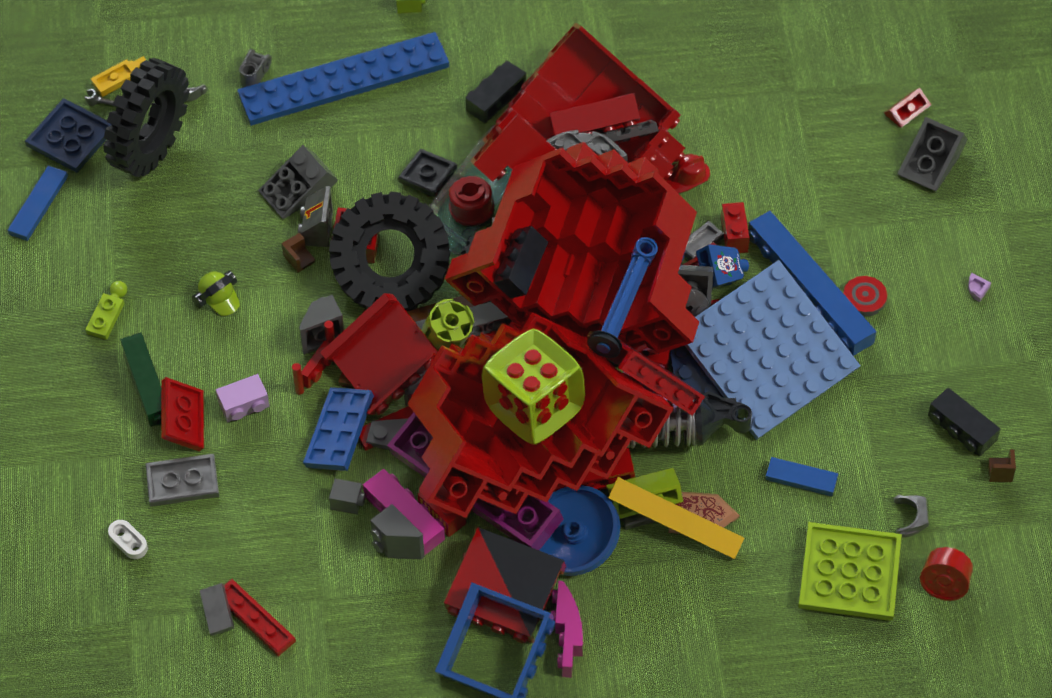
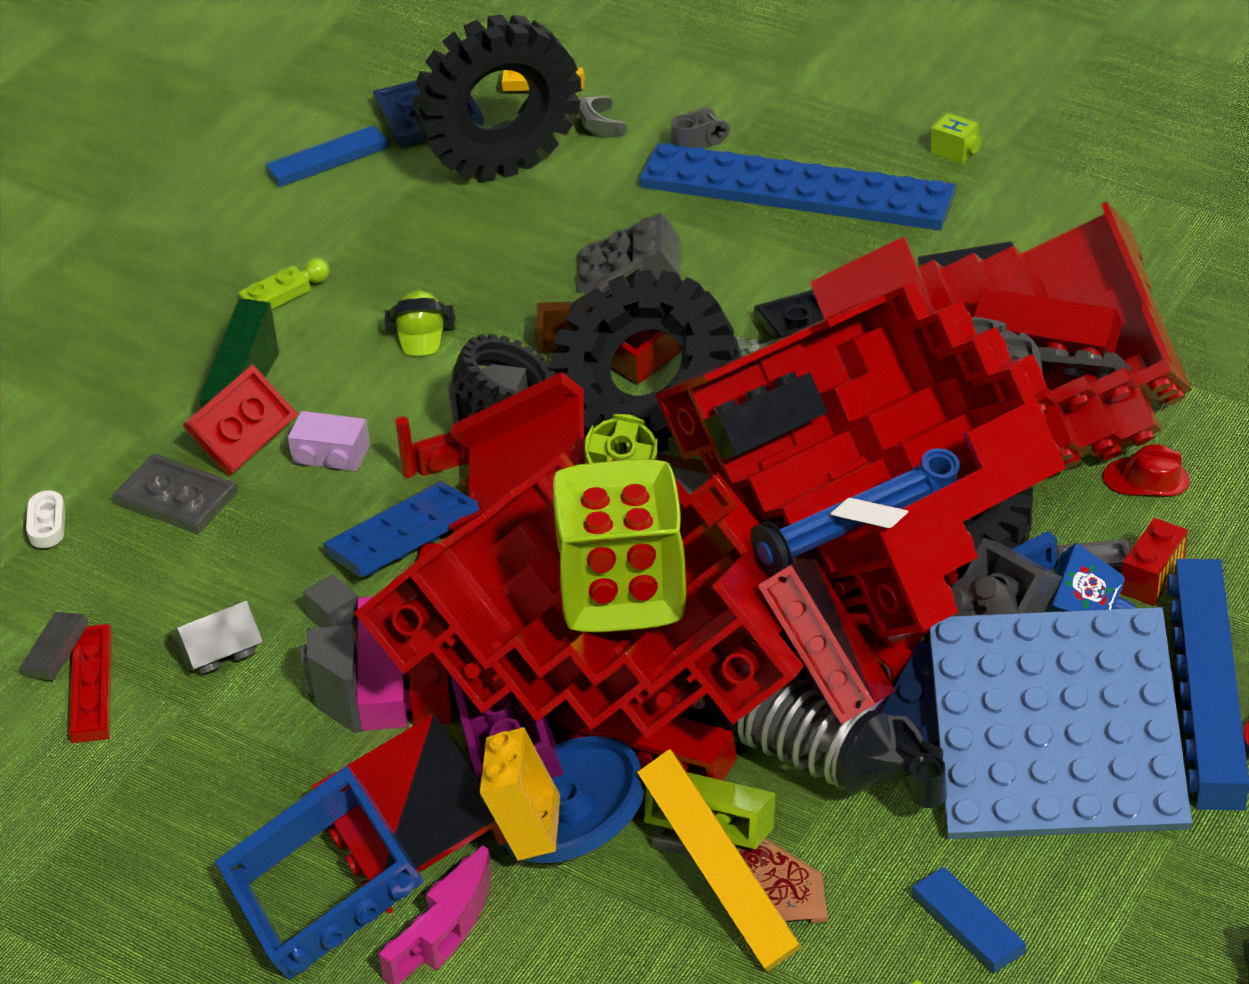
camera: 40 degrees right, 15 degrees down
flat silver hand [84,89,114,106] -> none
none -> slope [168,600,263,674]
none -> black tyre [452,334,556,410]
none -> yellow window [480,727,560,861]
none -> white sticker [831,498,908,528]

